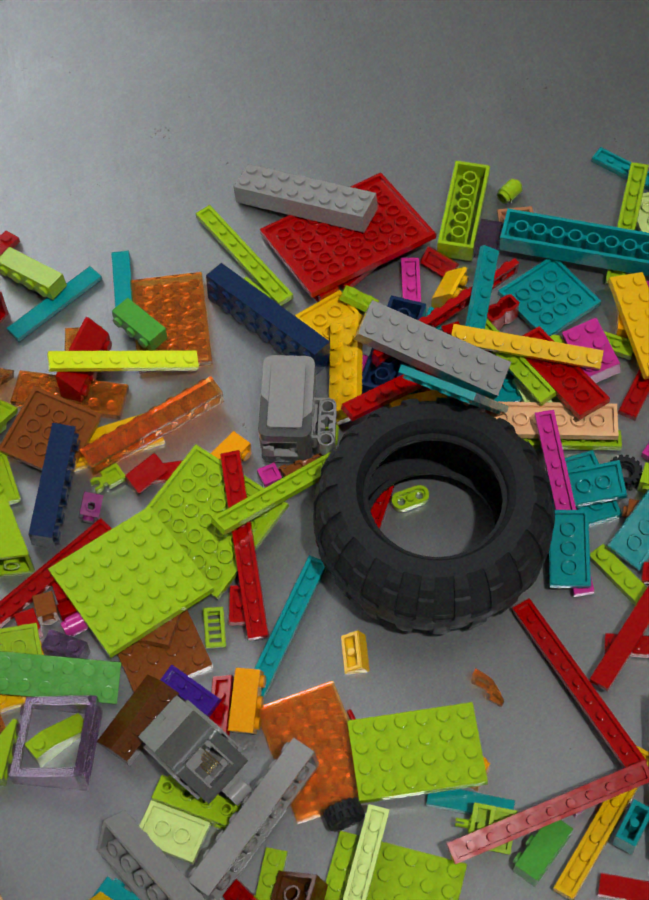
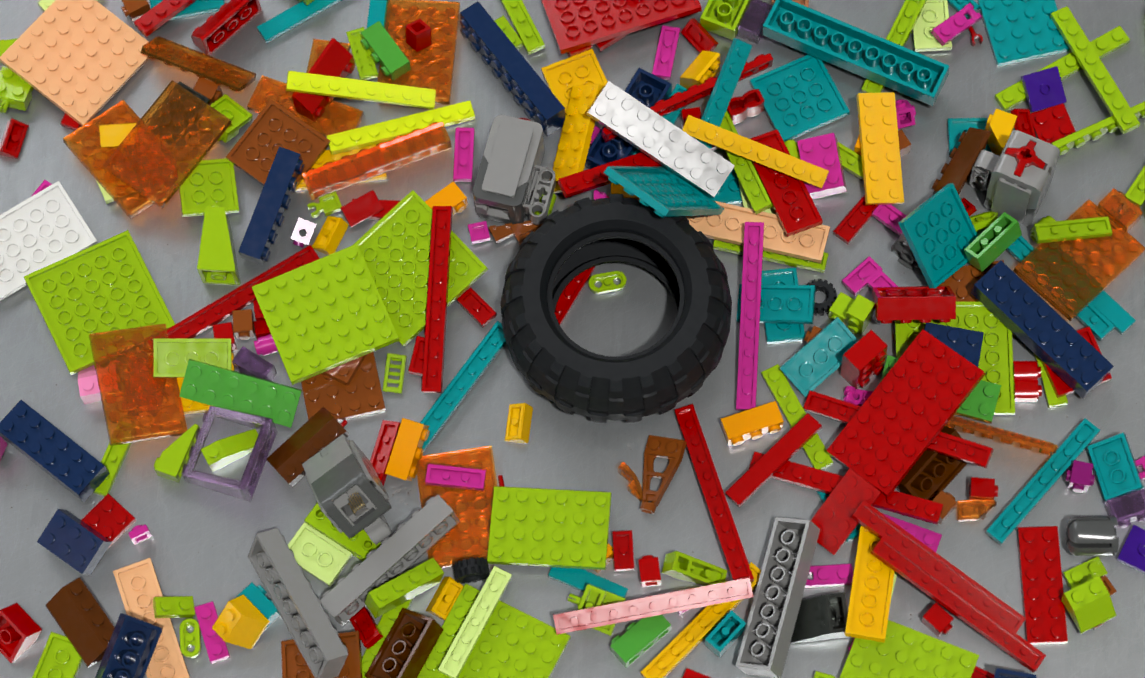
camera: 15 degrees right, 10 degrees up
dark purple plate [161,665,221,717] -> none
lime plate [212,449,336,535] -> none
lime plate [339,285,379,312] -> none
teal tile [549,510,591,588] -> none
none -> yellow slope [312,216,349,255]
none -> neon yellow plate [326,100,475,155]
none -> lime plate [346,27,379,81]
none -> lime brick [365,558,444,619]
none -> red brick [405,19,432,52]
none -> dark pink plate [425,464,486,491]
none -> yellow slope [426,577,464,621]
none -> dark pink plate [453,128,475,182]
none -> red plate [457,287,497,328]
none -> red plate [612,530,634,572]
none -> red brick [638,555,661,587]
none -> dark orange plate [639,435,687,514]
none -> lime slope [661,551,727,585]
none -> light orange brick [720,401,784,446]

